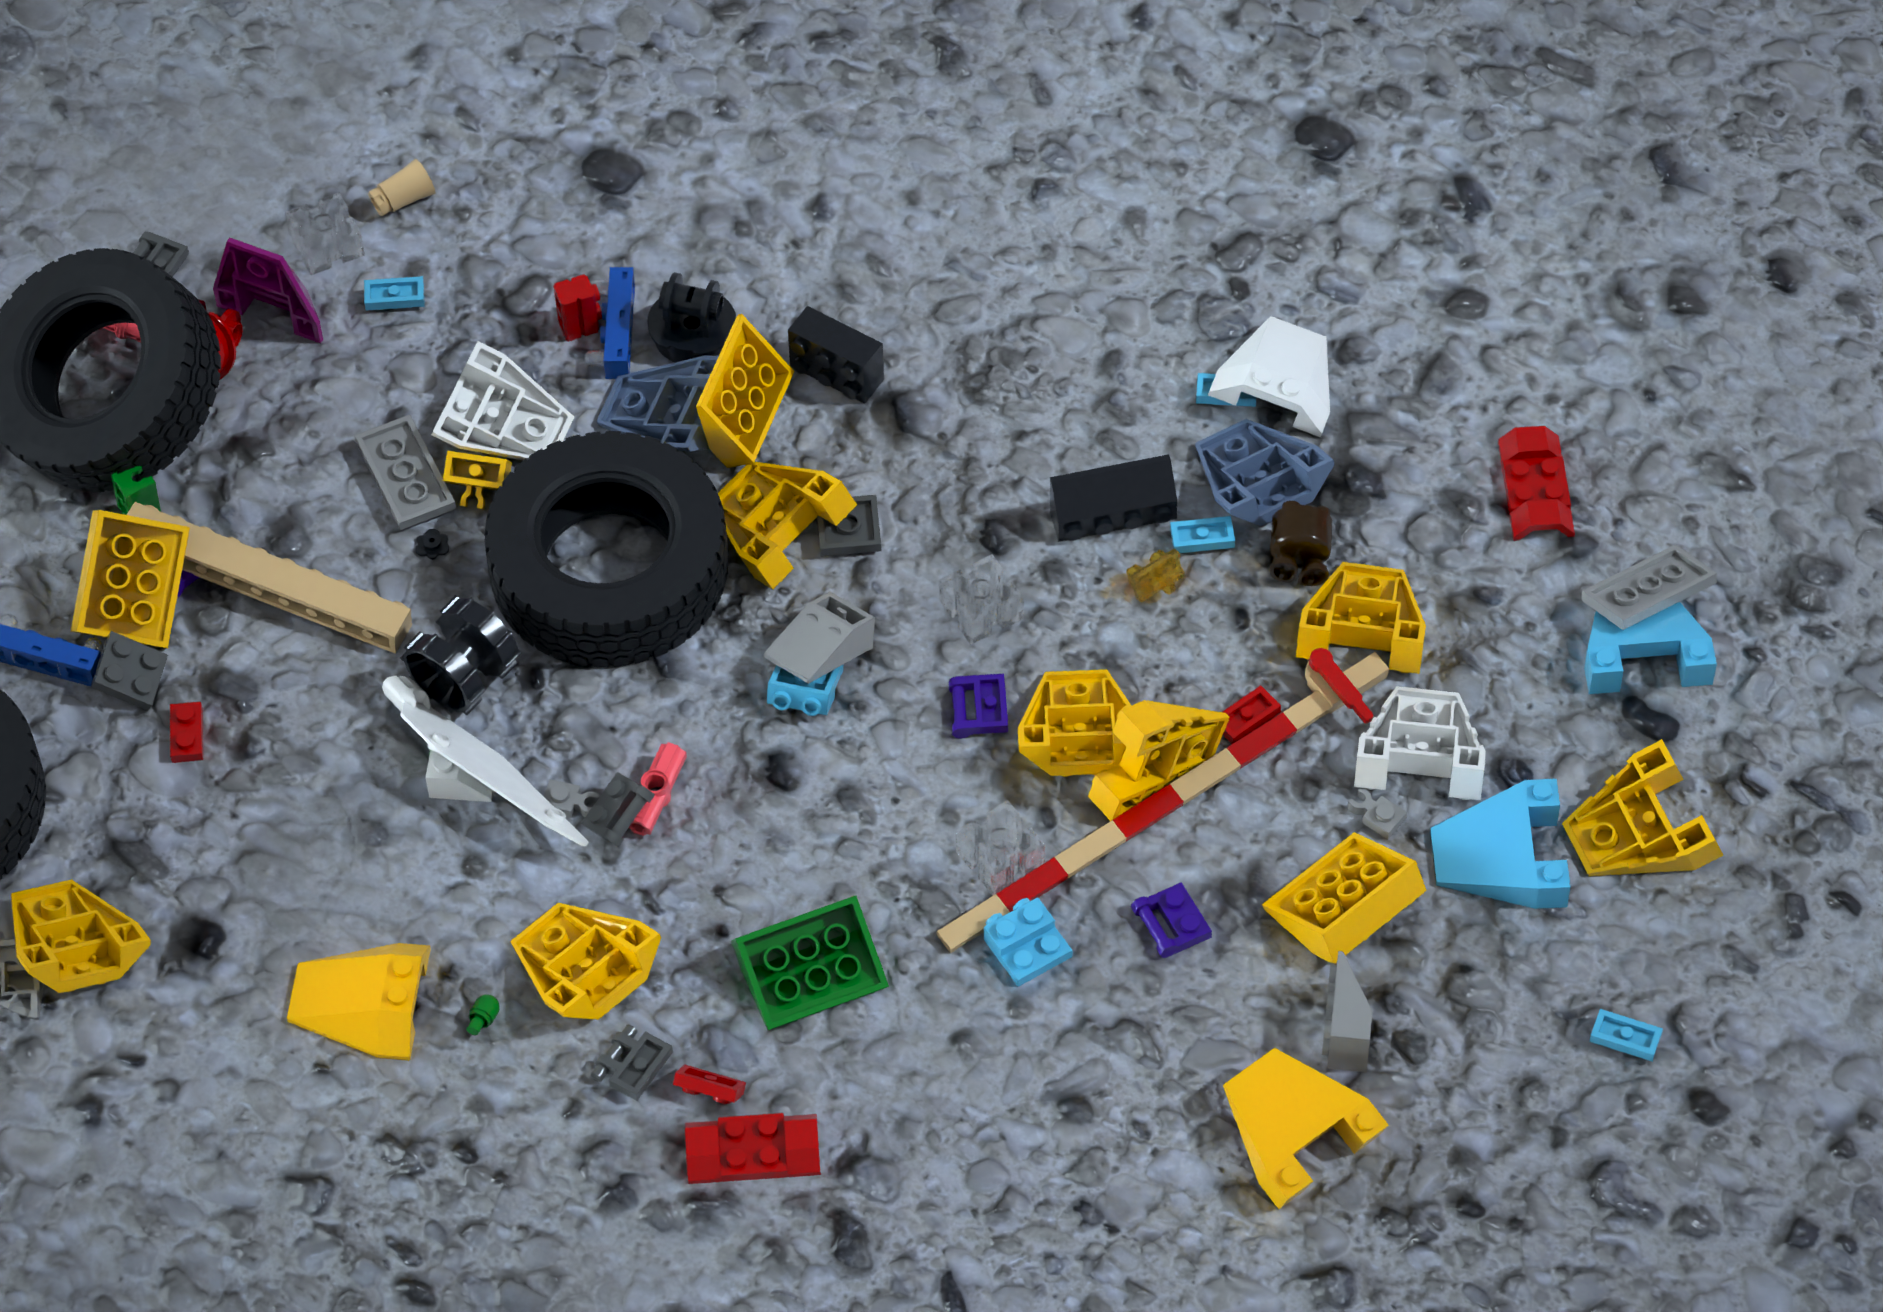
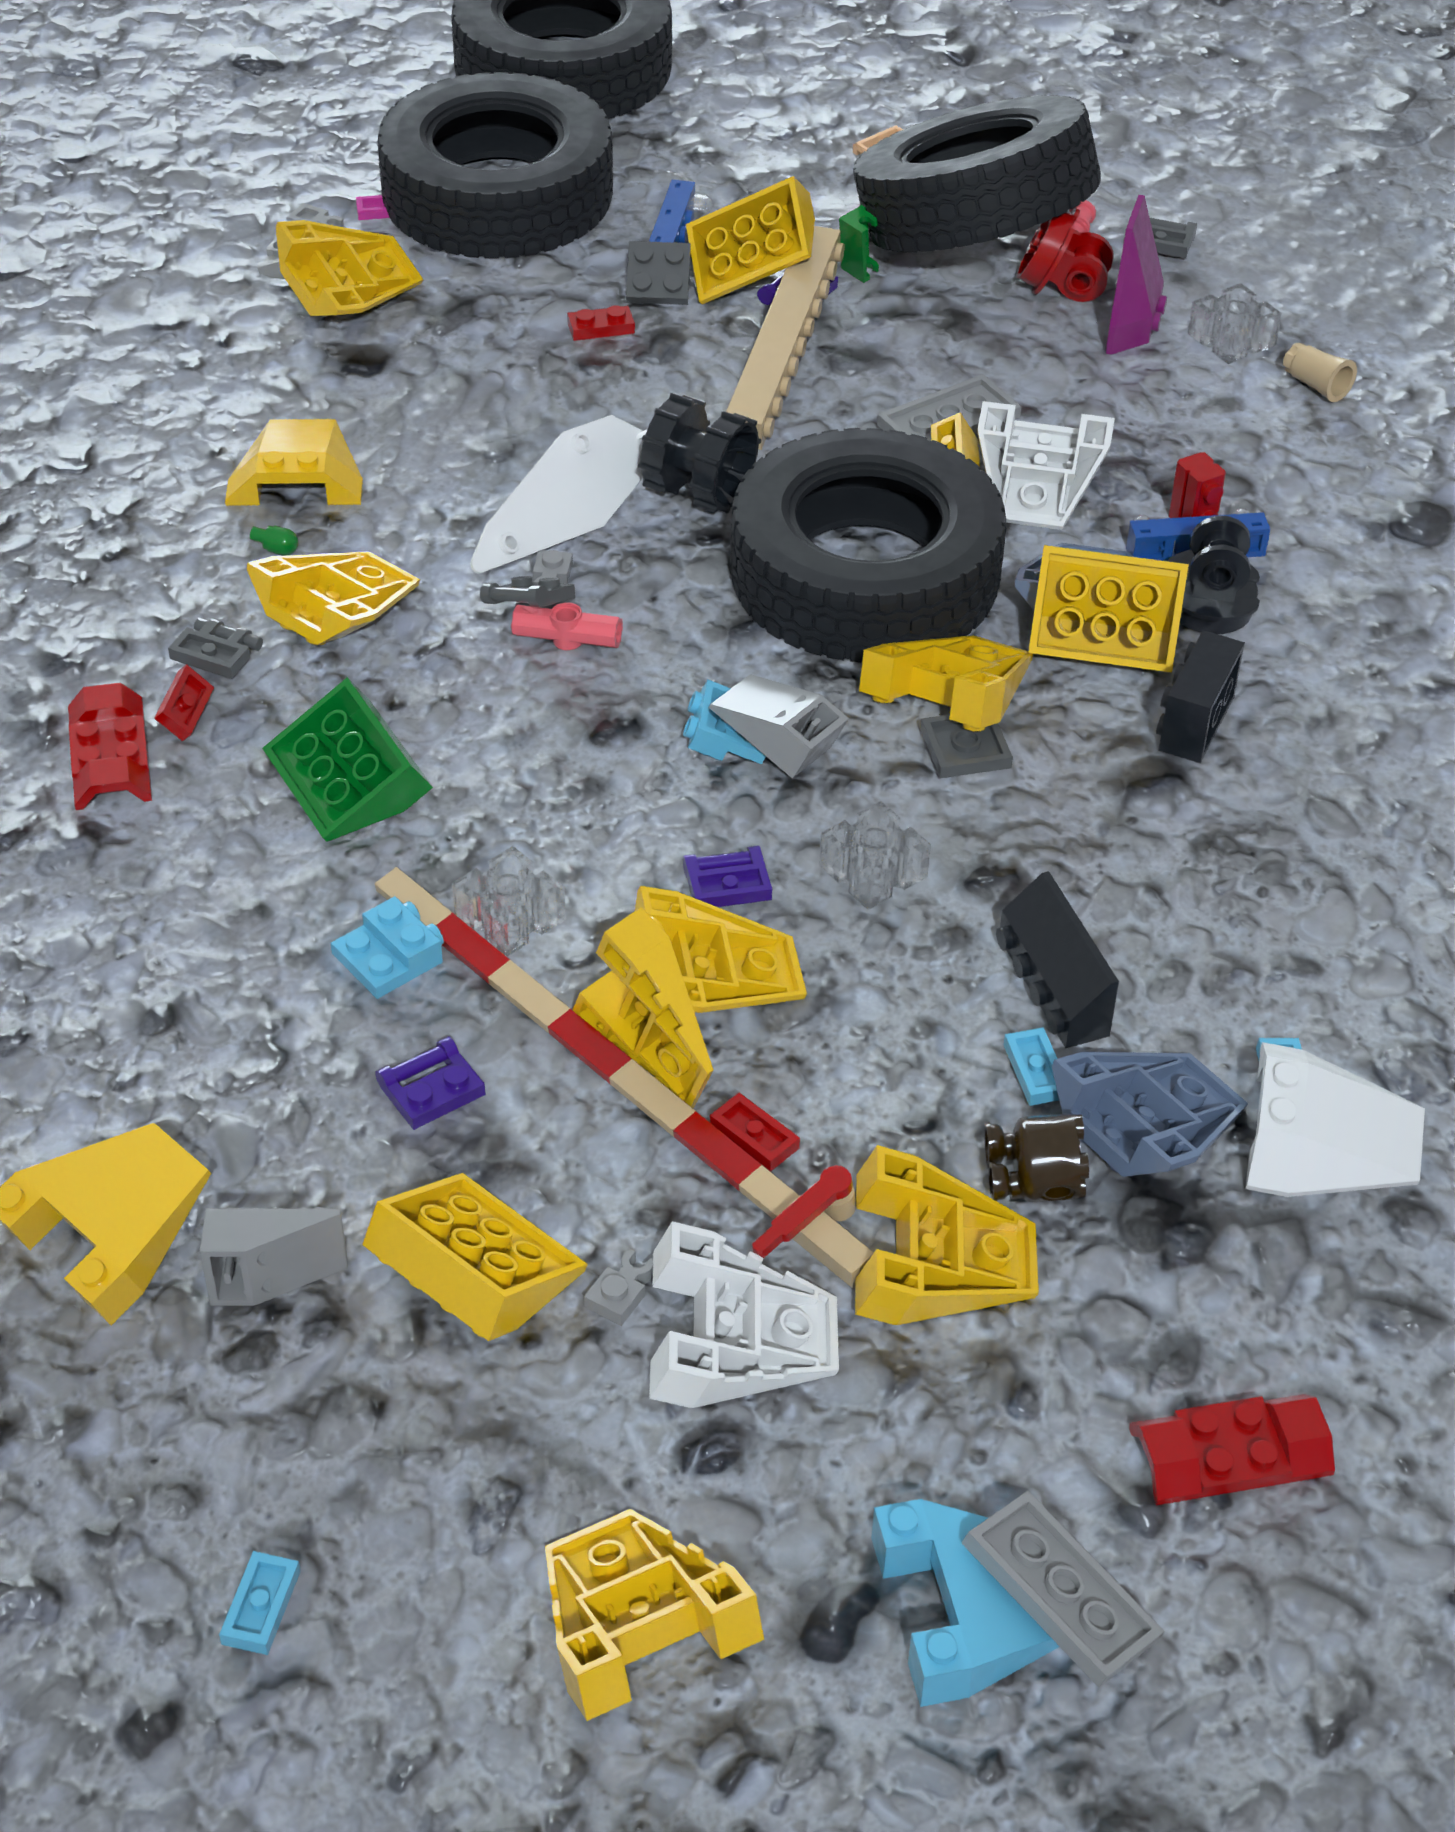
camera: 80 degrees right, 10 degrees down
medium azure plate [364,276,425,311] -> none
clear yellow hips [1126,549,1185,602] -> none
medium azure wedge [1430,779,1571,909] -> none

